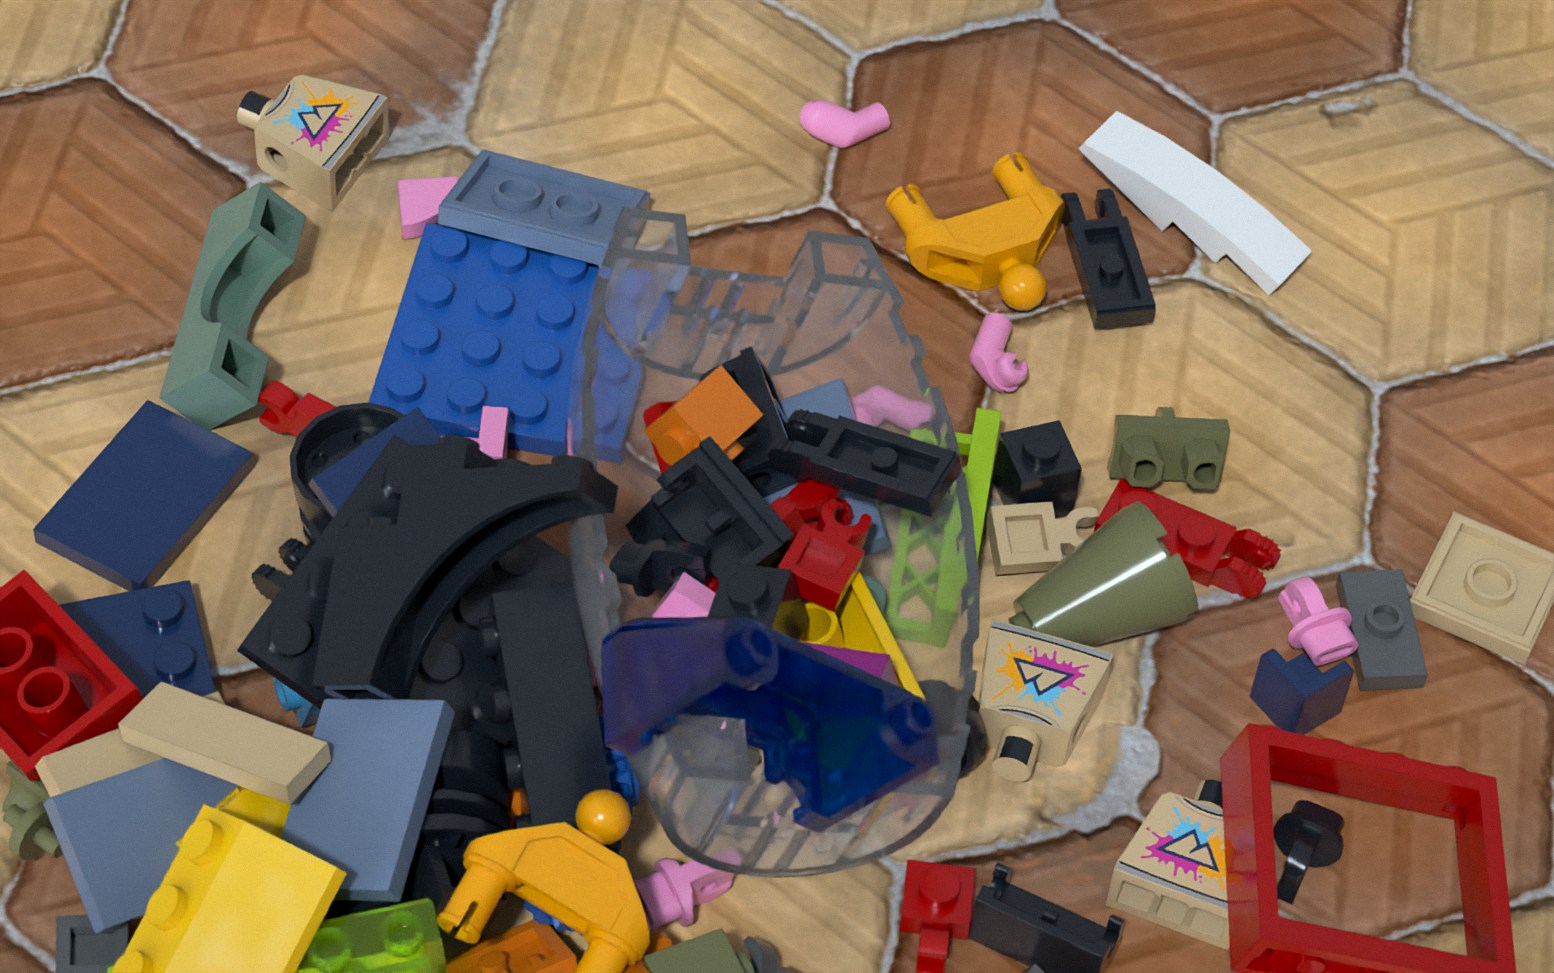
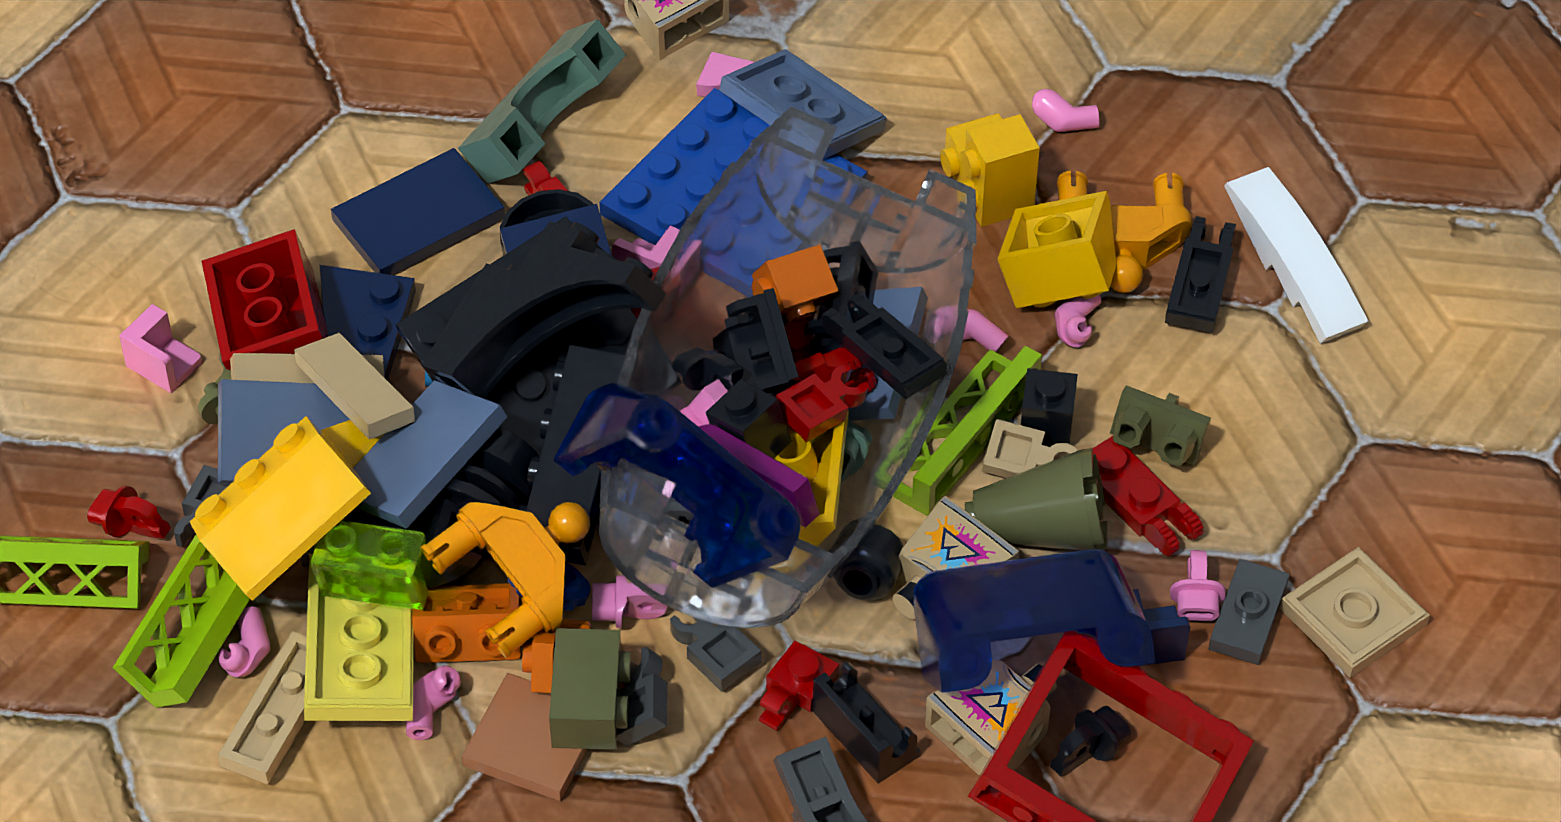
camera: 30 degrees right, 0 degrees up
none -> dark grey plate [670,600,761,692]
none -> clear blue windscreen [913,549,1155,693]
none -> yellow brick [940,113,1040,227]
none -> yellow slope [997,191,1117,308]

